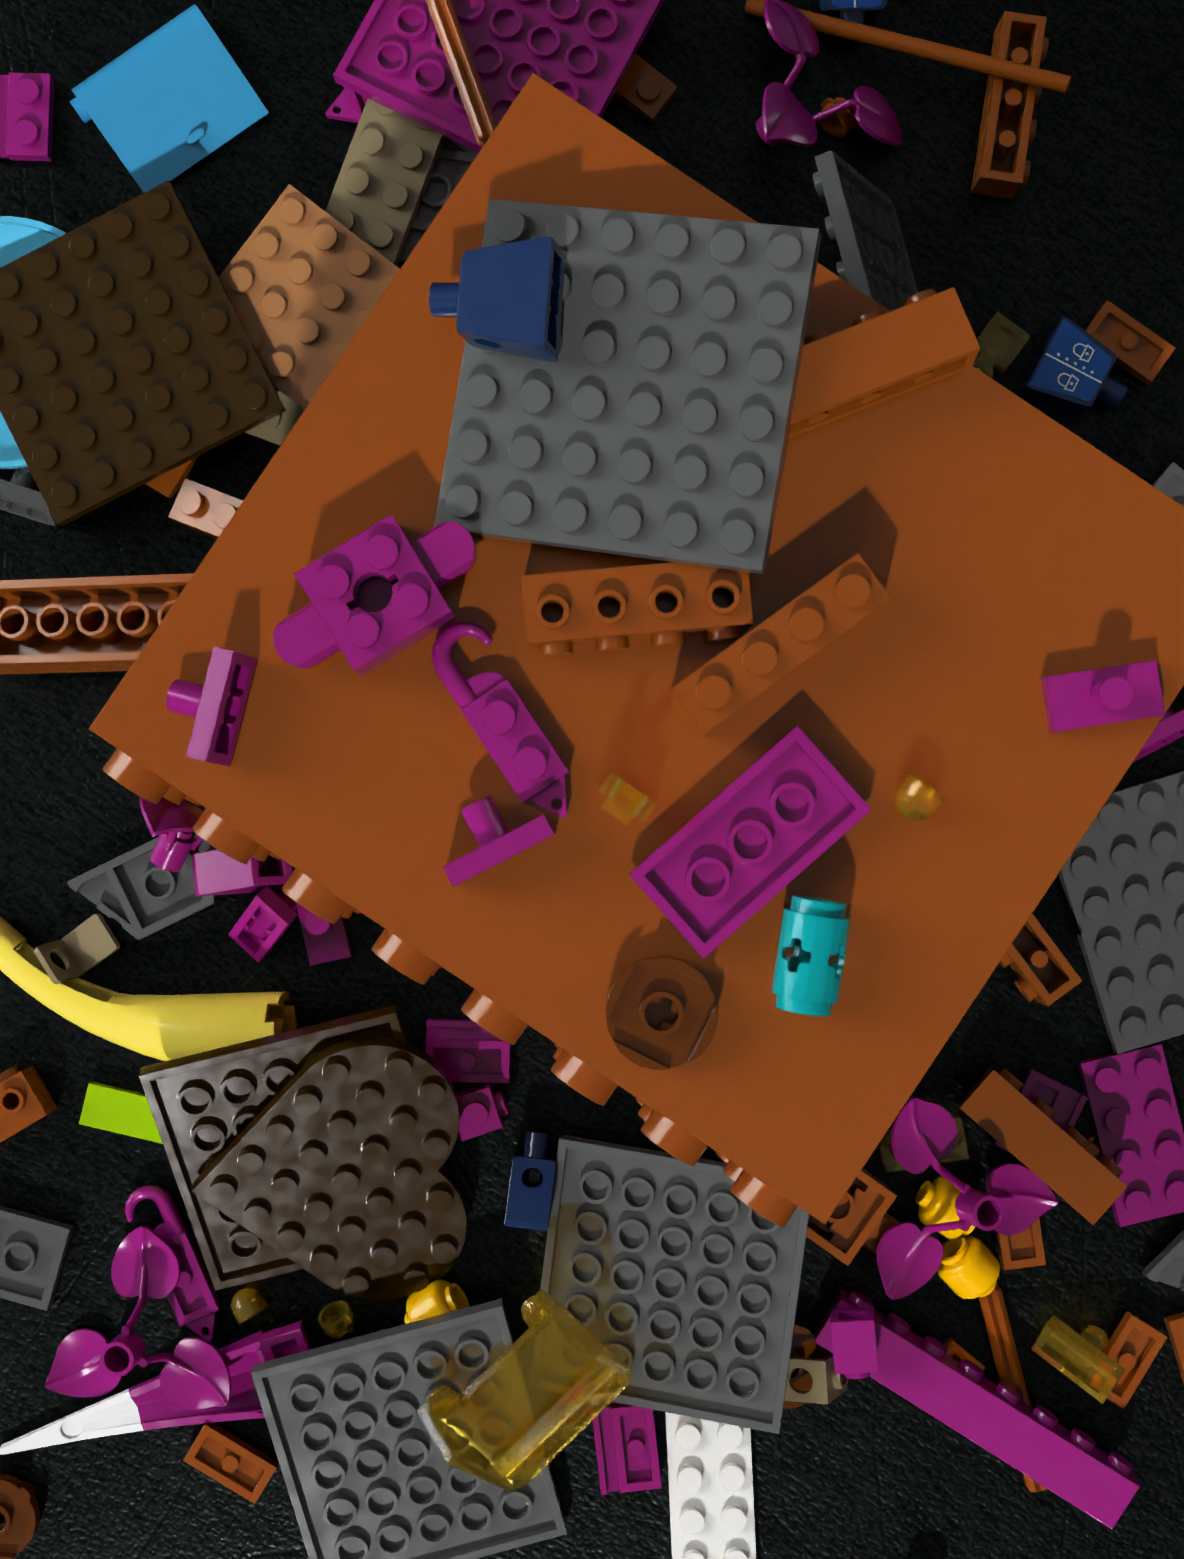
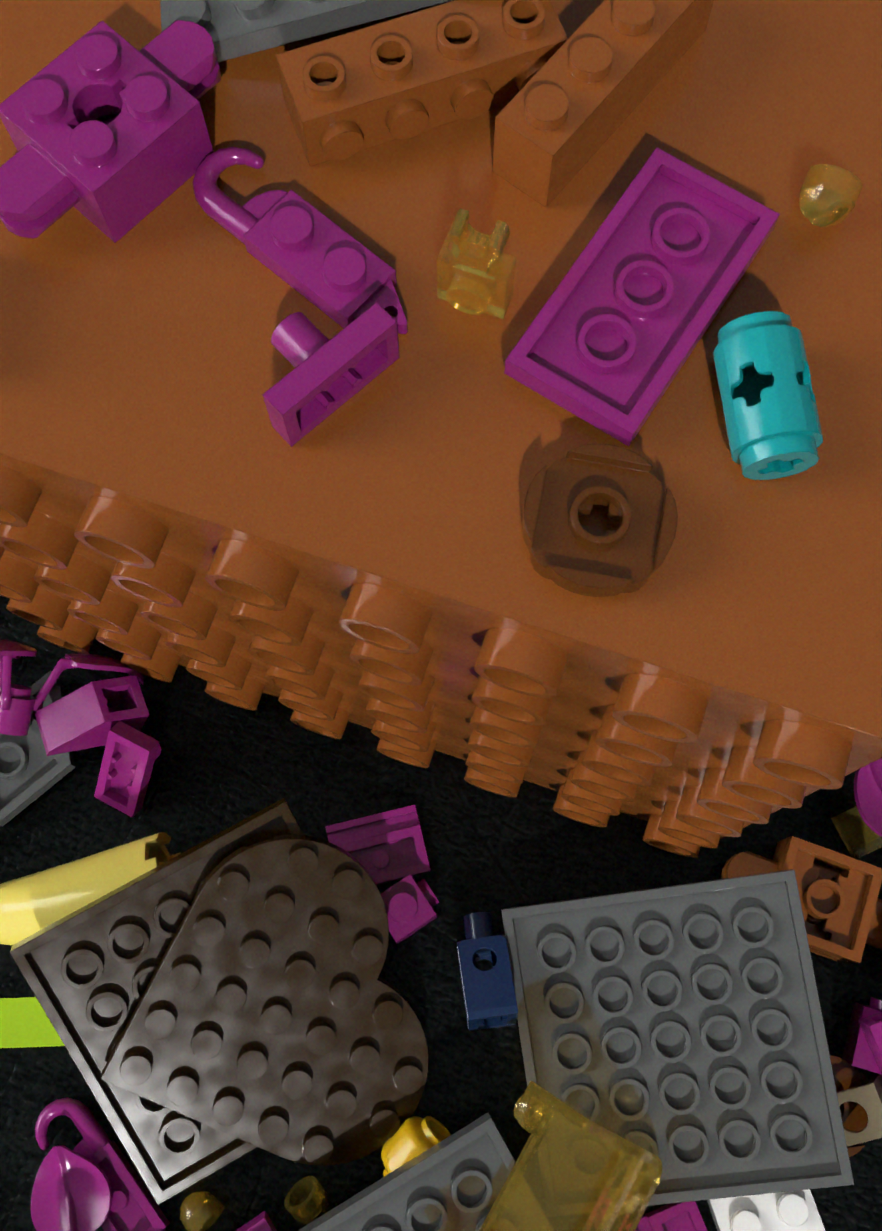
camera: 10 degrees left, 15 degrees down
magenta tile [296,903,353,966] -> none

